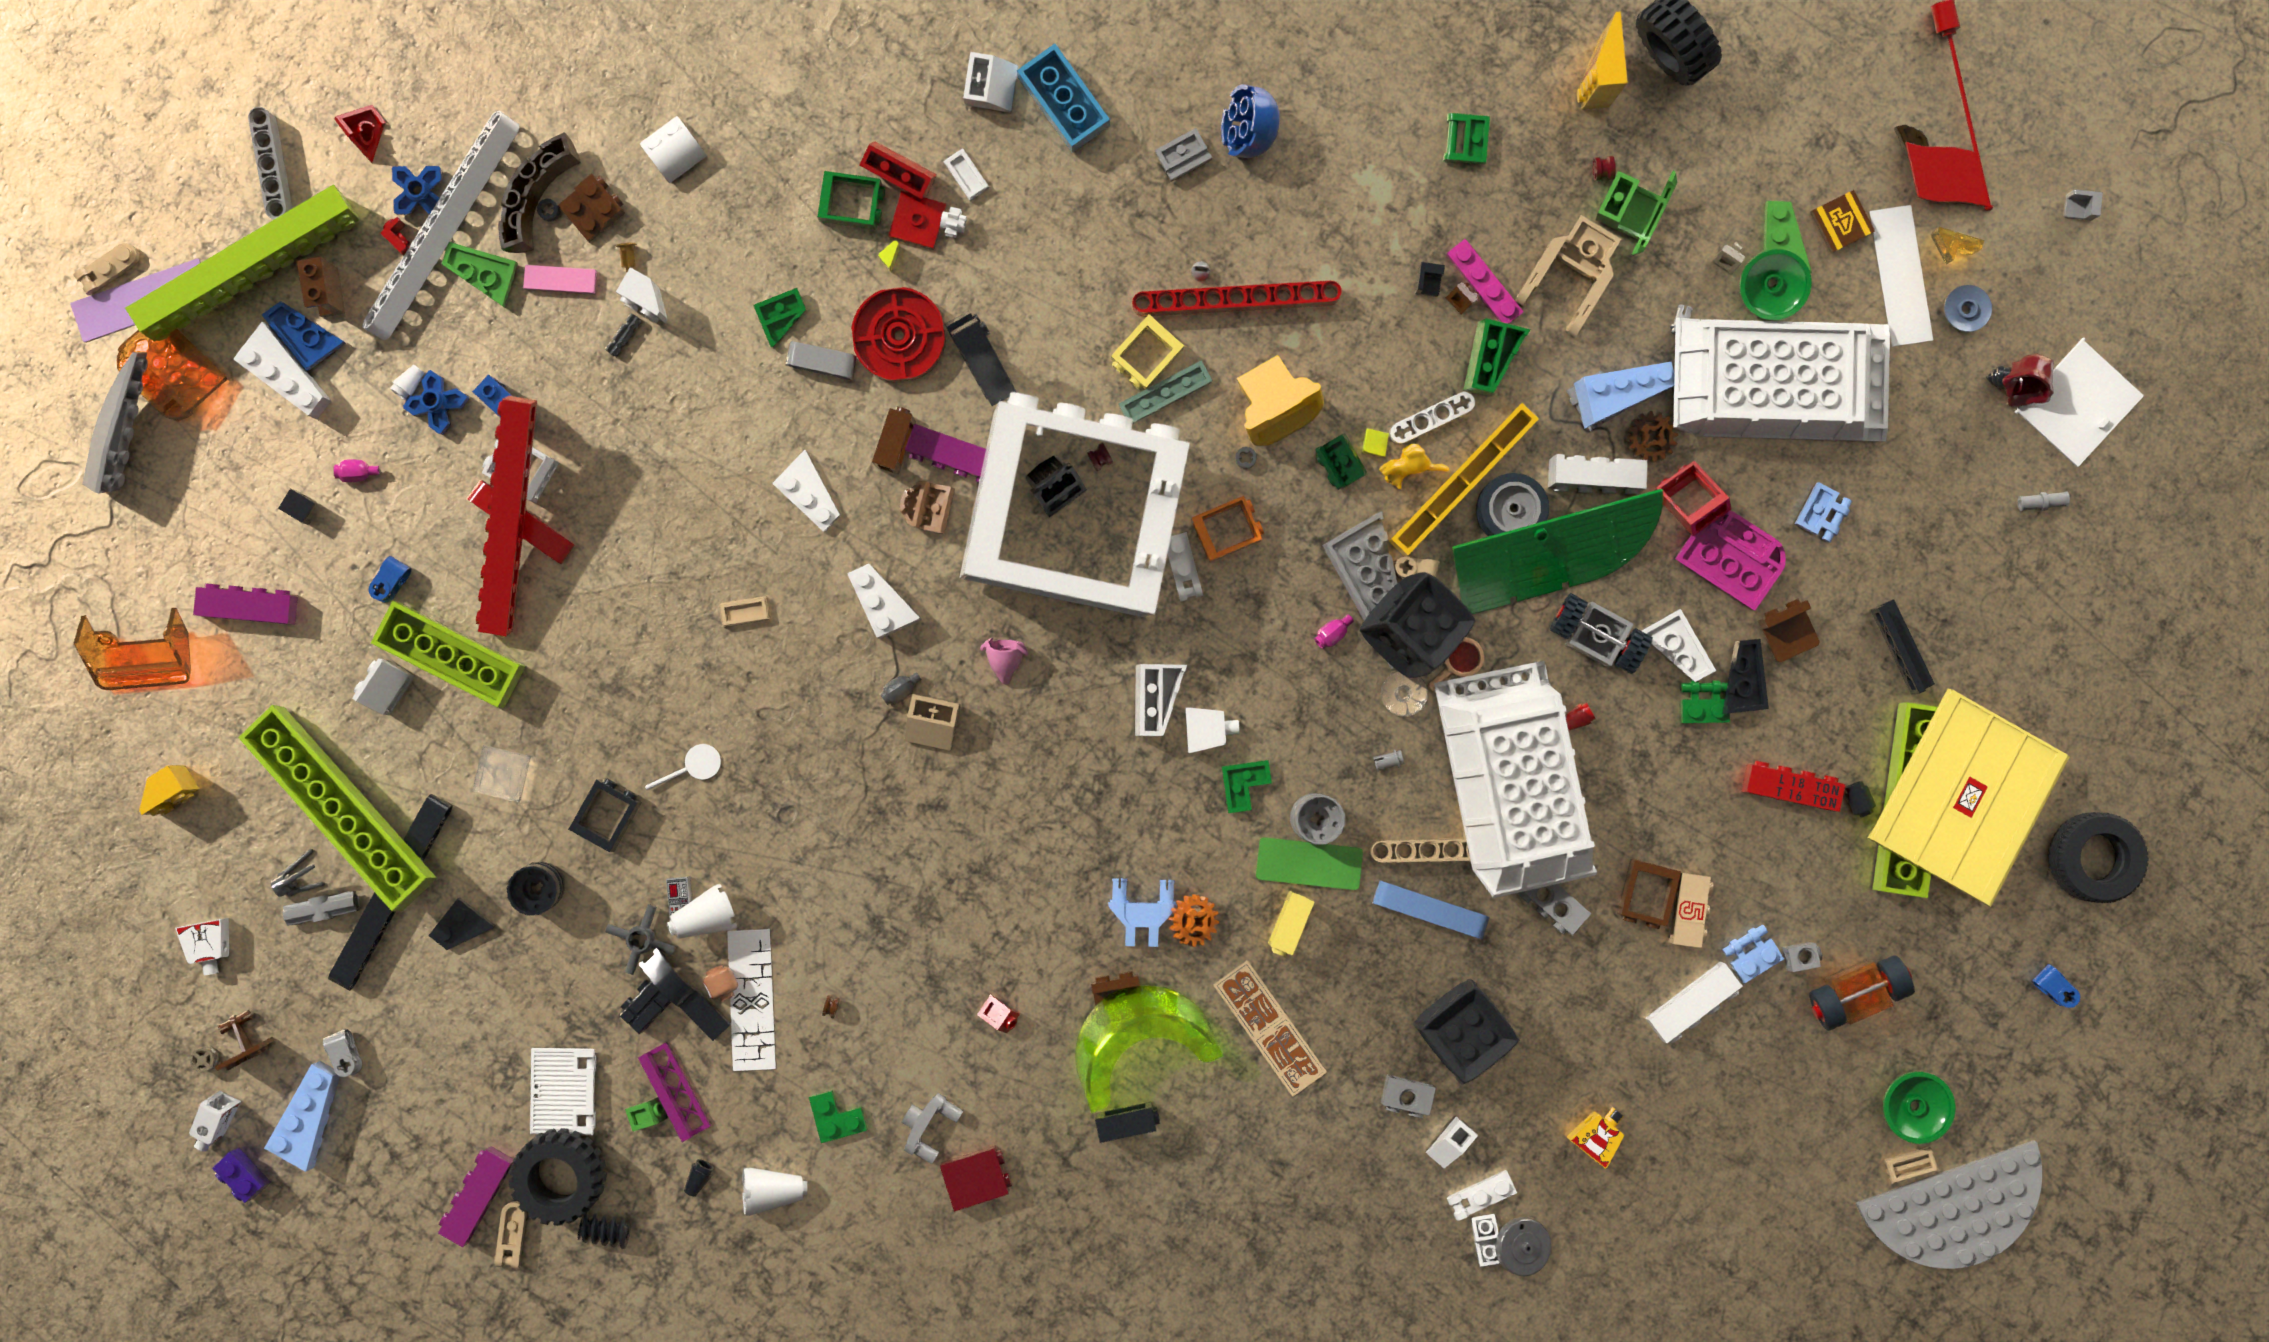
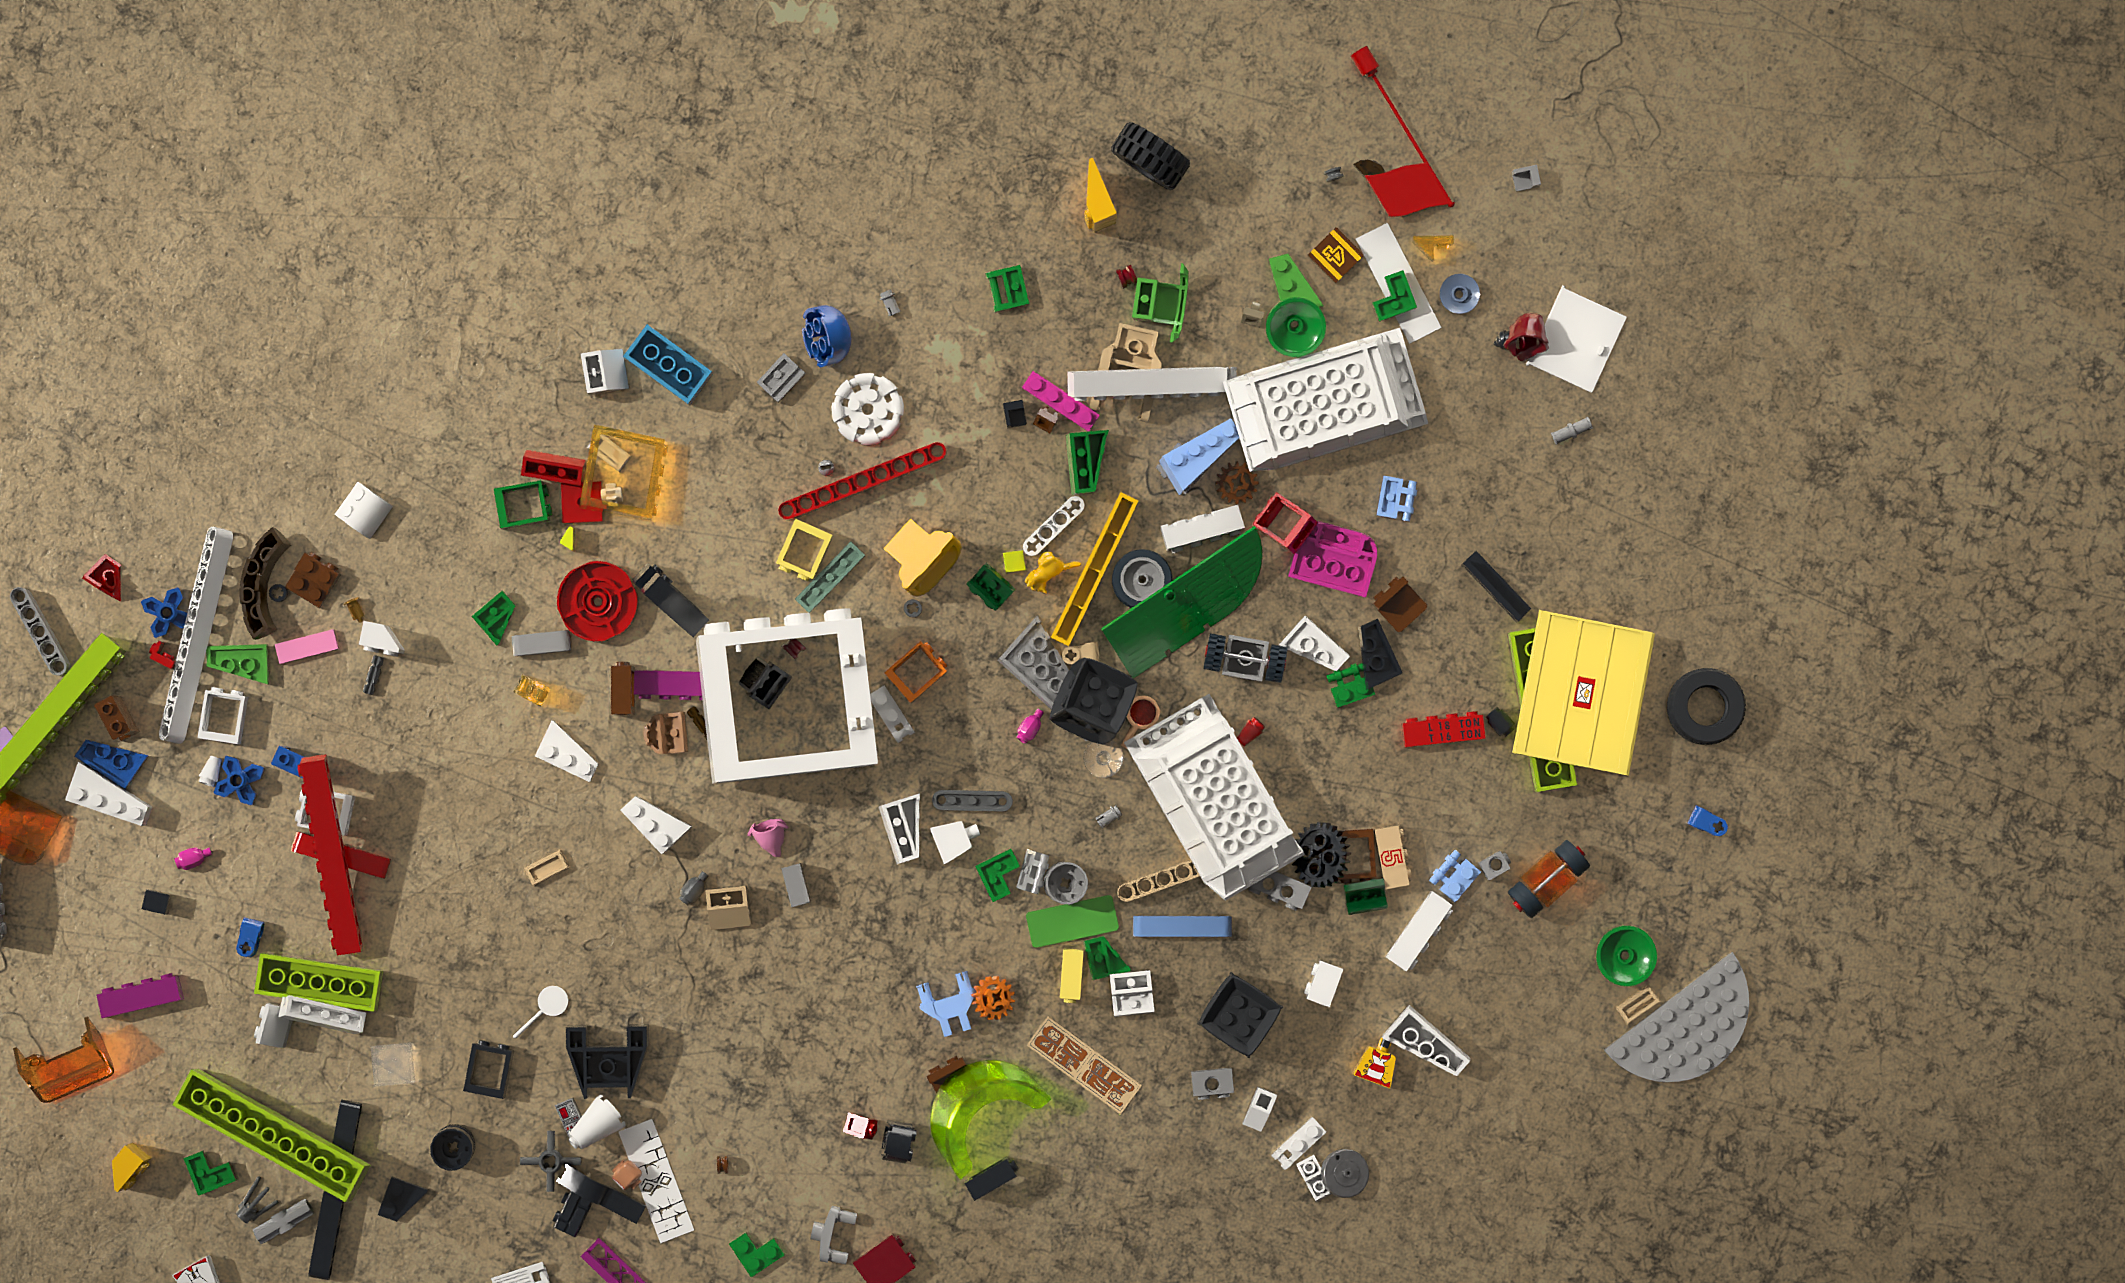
camera: 10 degrees left, 0 degrees up
none -> green plate [183,1150,237,1196]
none -> white window [198,687,248,744]
none -> white brick [279,995,366,1034]
none -> clear yellow slope [514,674,550,707]
none -> black wedge [566,1024,649,1099]
none -> clear yellow windscreen [579,425,668,520]
none -> dark brown axle [687,706,707,740]
none -> light grey panel [781,863,811,907]
none -> white plate [831,373,904,445]
none -> light grey pin [880,289,901,316]
none -> black brick [881,1120,916,1164]
none -> dark grey plate [932,790,1013,811]
none -> light grey plate [1016,849,1049,895]
none -> white brick [1068,367,1227,401]
none -> green wing [1083,936,1131,980]
none -> white brick [1110,970,1154,1017]
none -> black gear [1292,822,1351,888]
none -> white brick [1304,961,1343,1007]
none -> dark grey bush [1324,167,1344,182]
none -> dark green bracket [1344,878,1388,915]
none -> green plate [1372,270,1417,322]
none -> white wedge [1382,1005,1470,1076]

